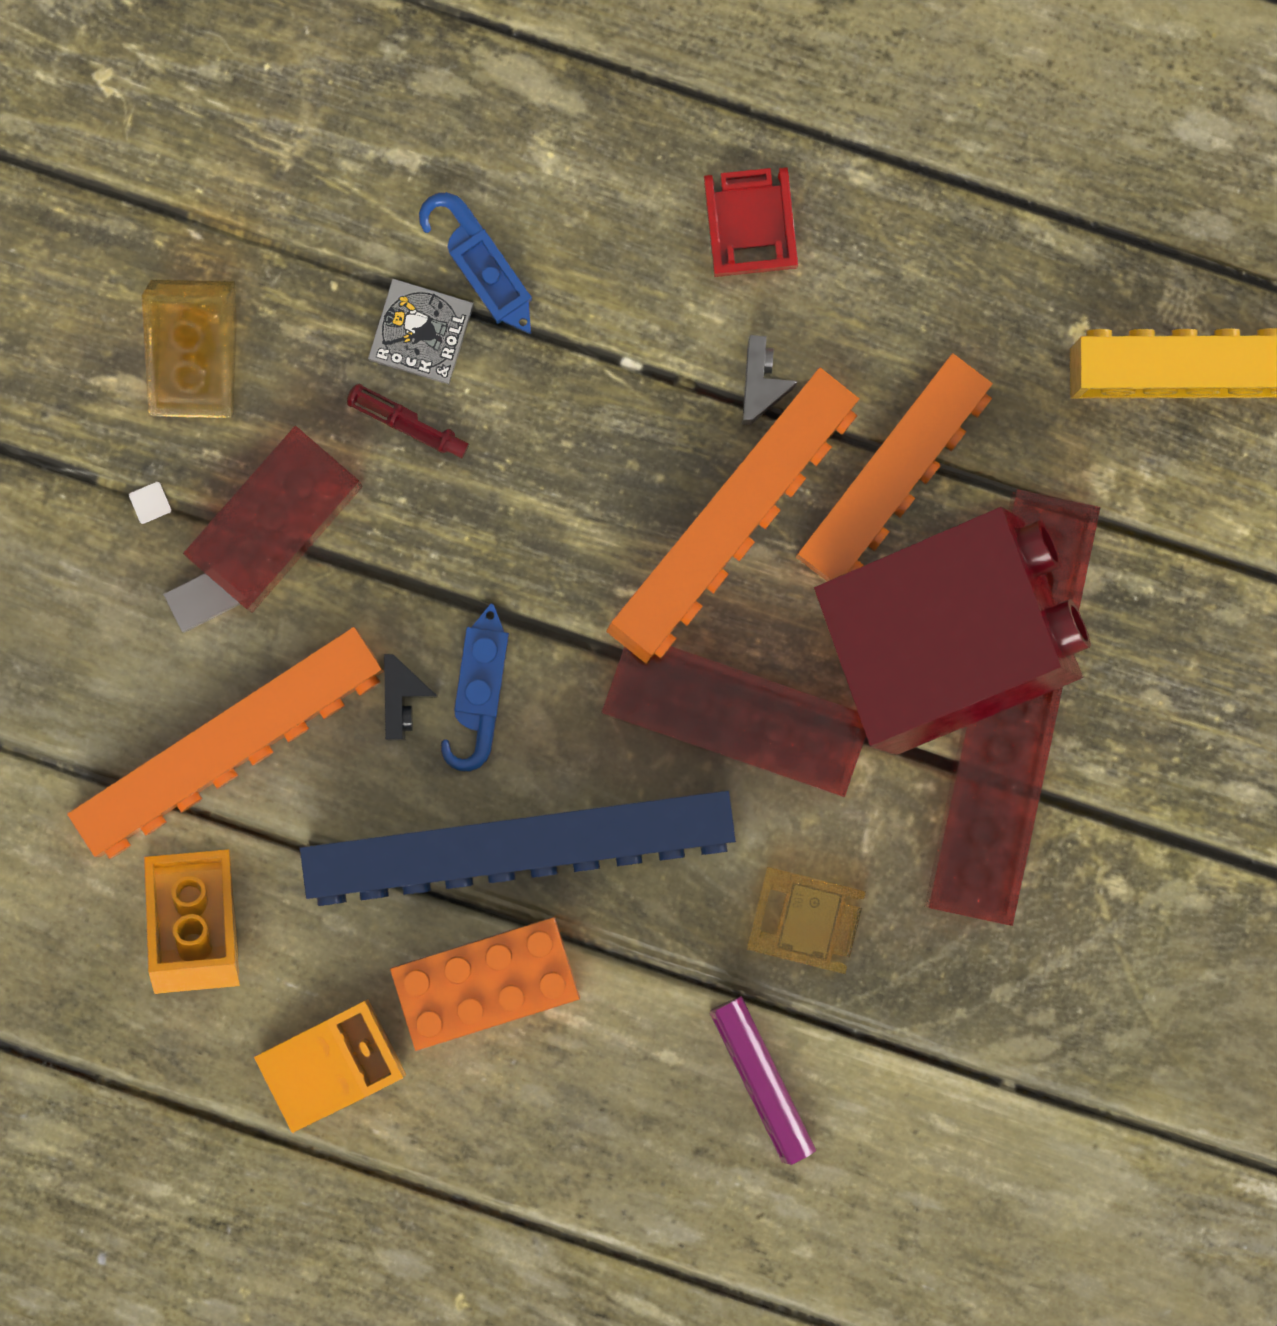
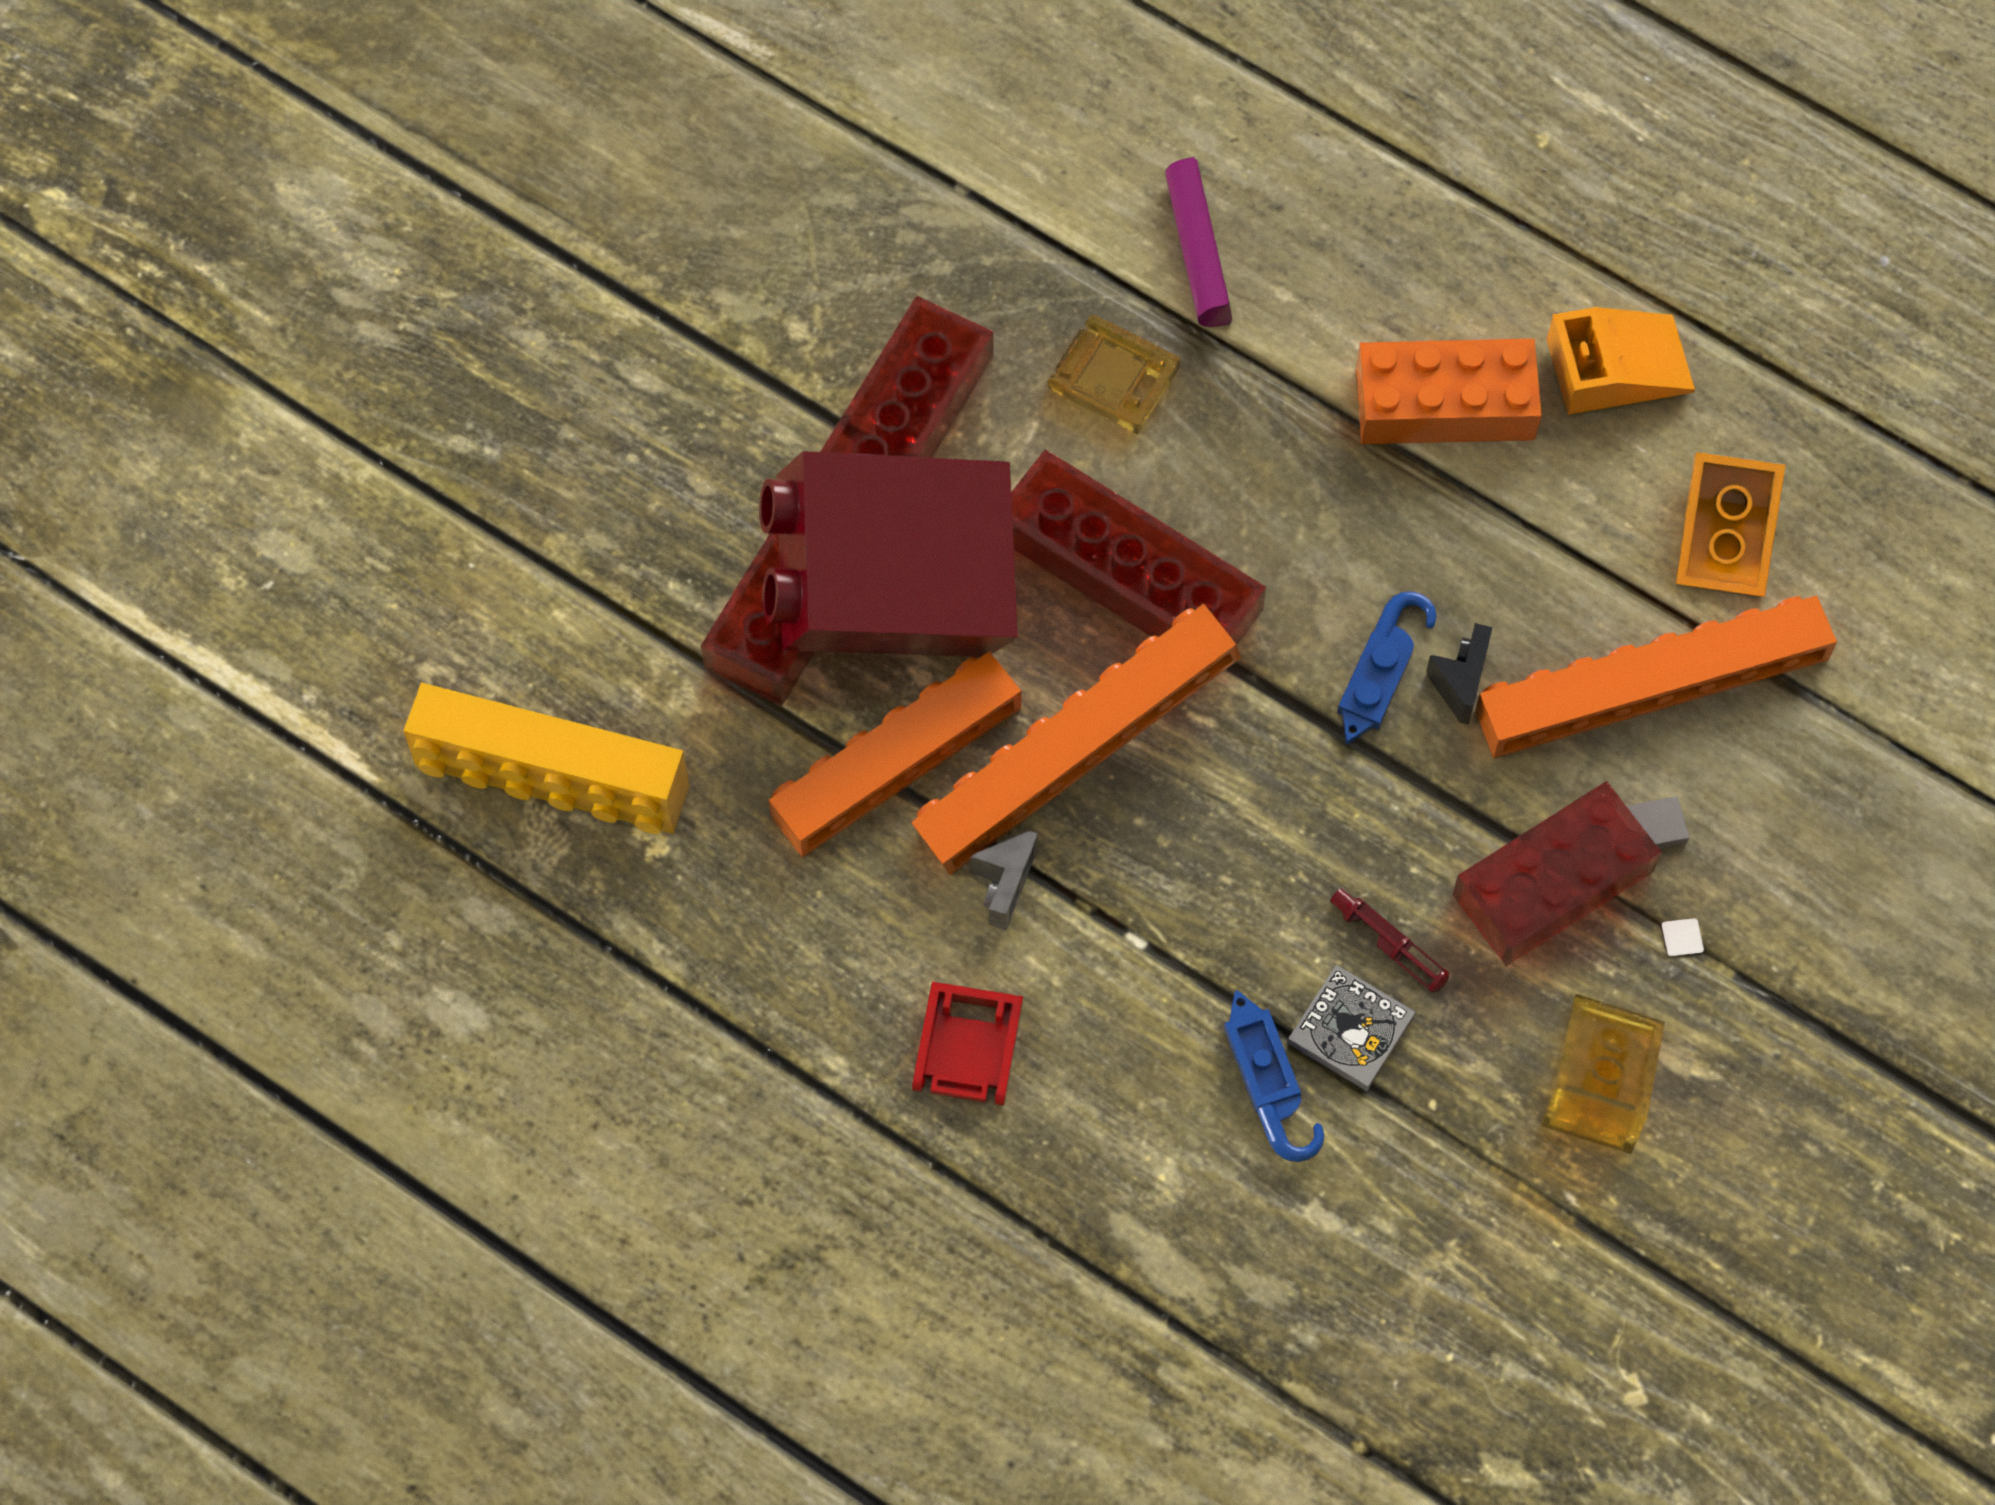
camera: 160 degrees left, 20 degrees down
dark blue brick [300,791,736,906] -> none

